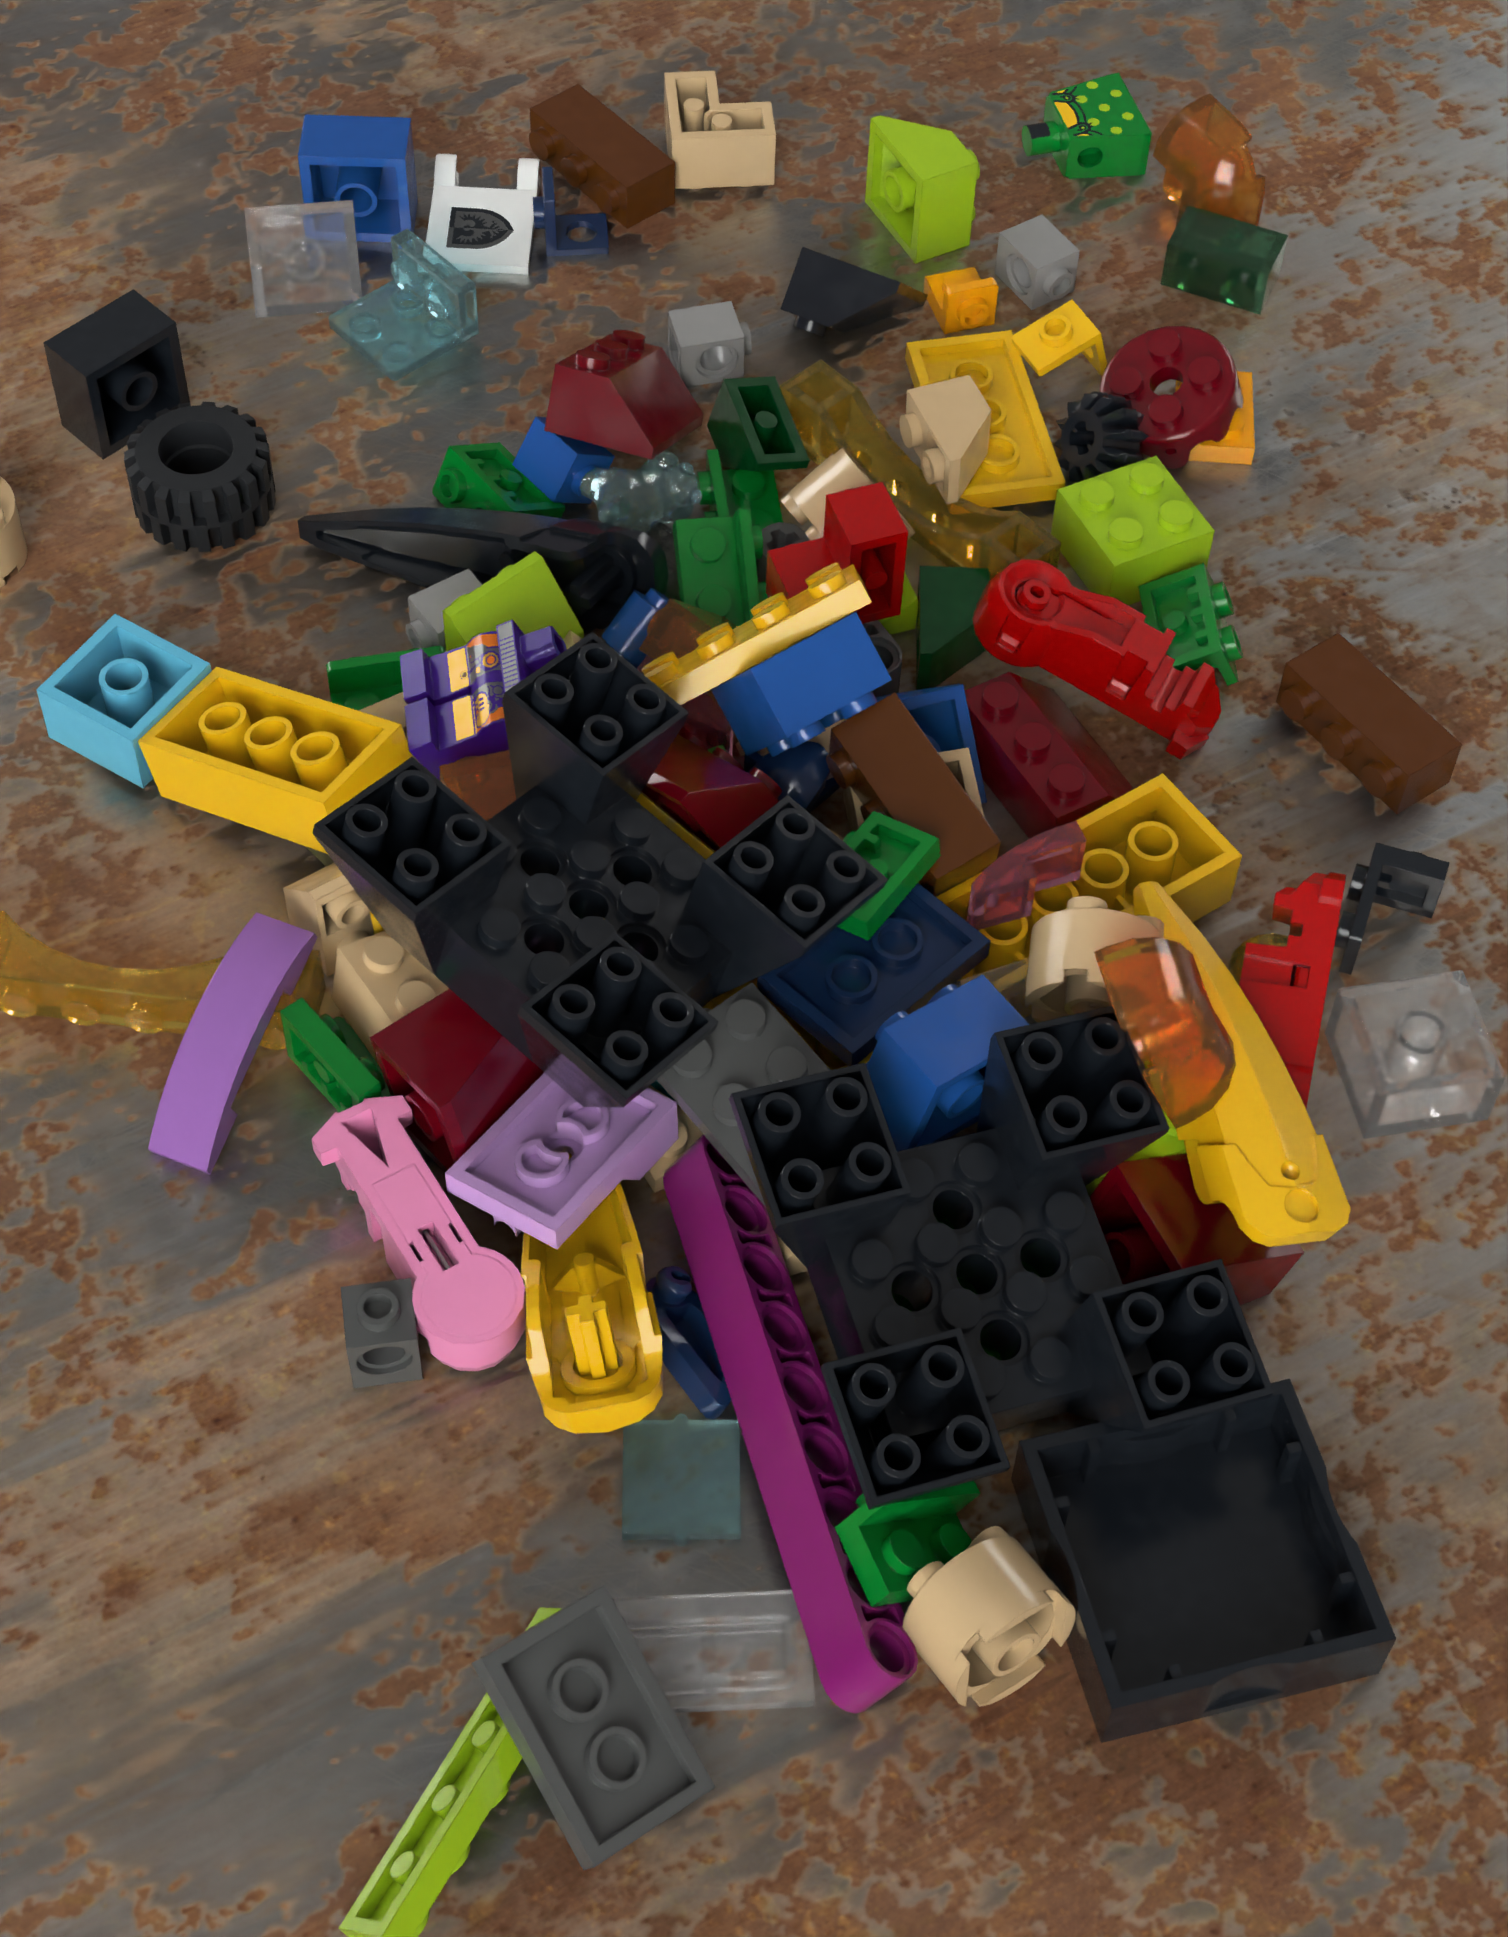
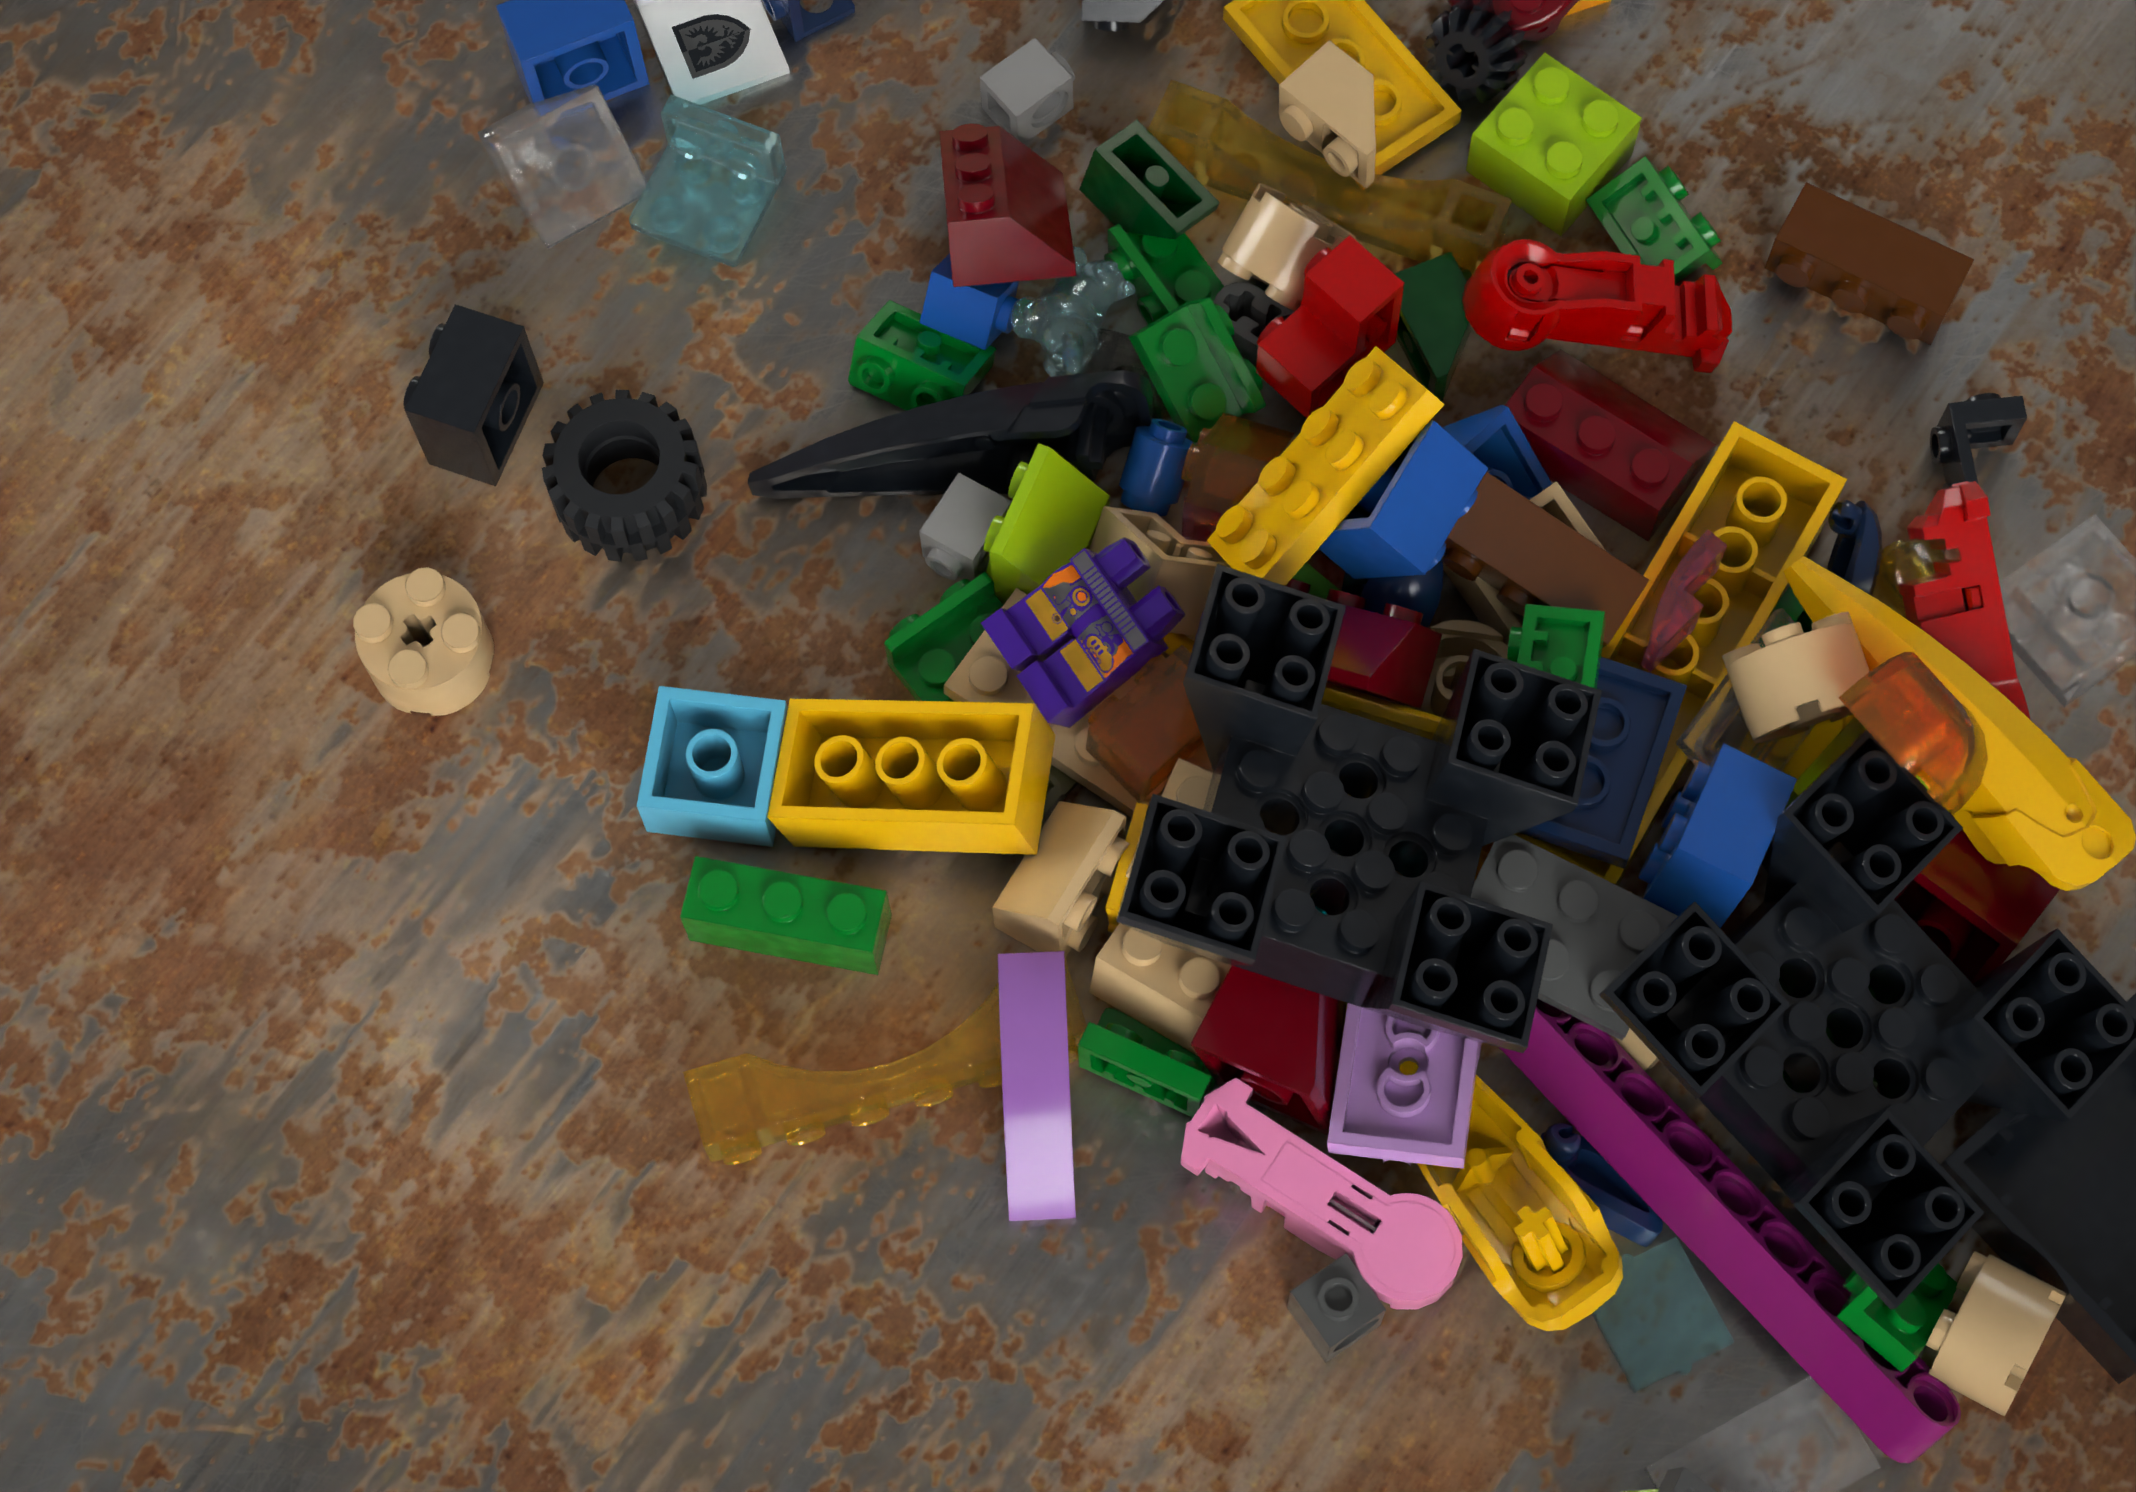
camera: 20 degrees left, 15 degrees up
none -> green brick [680,856,892,975]
none -> dark blue arm [1827,500,1882,596]

